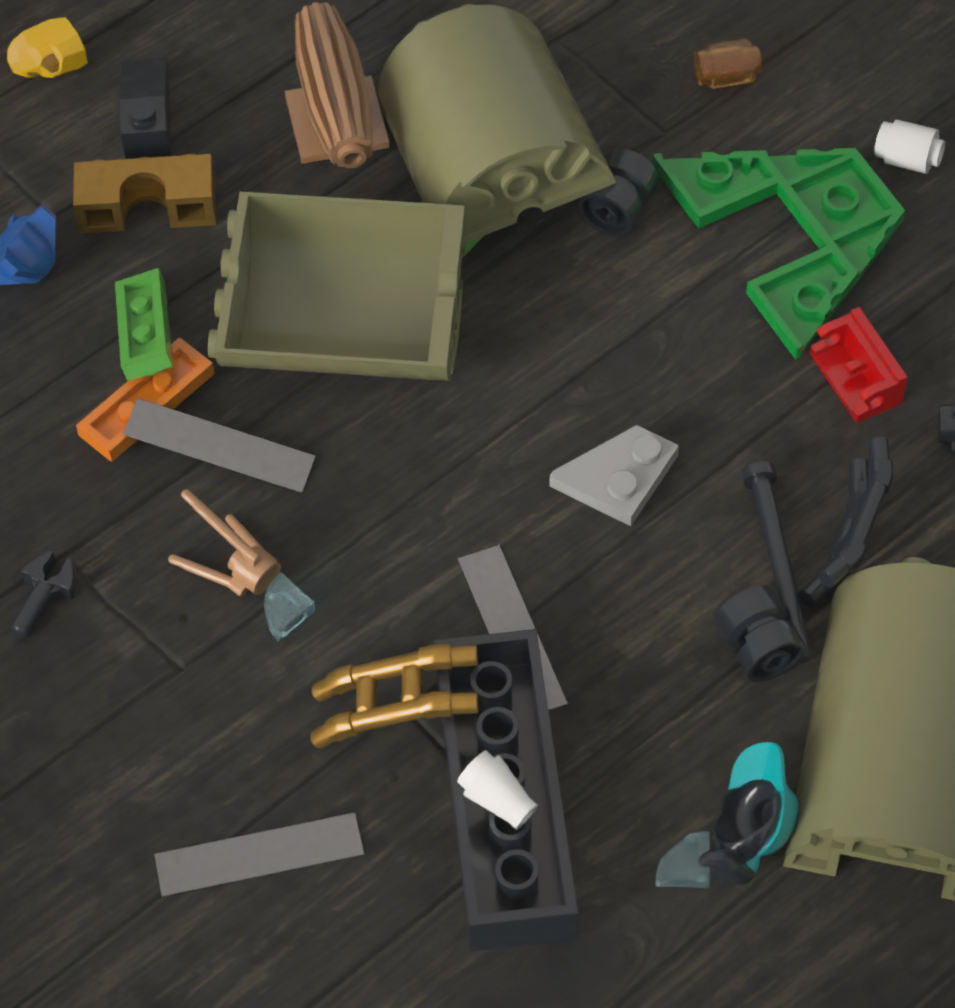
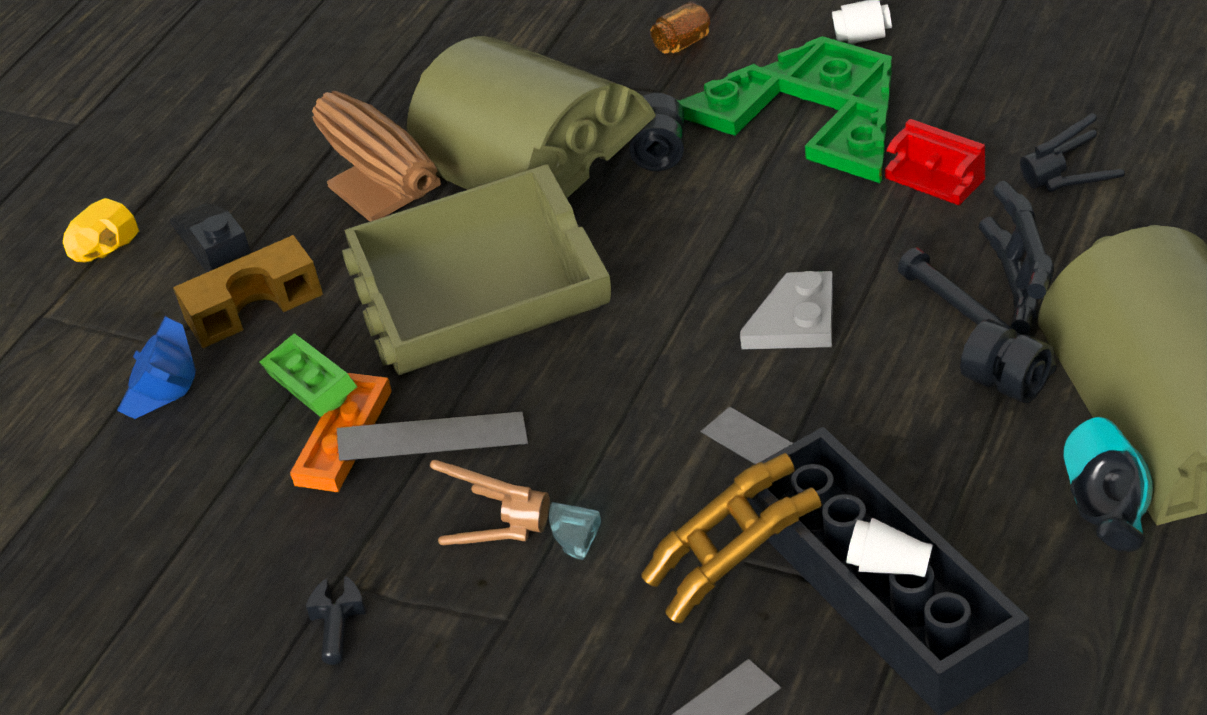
camera: 20 degrees left, 15 degrees down
clear light blue tile [656,832,710,888] -> none

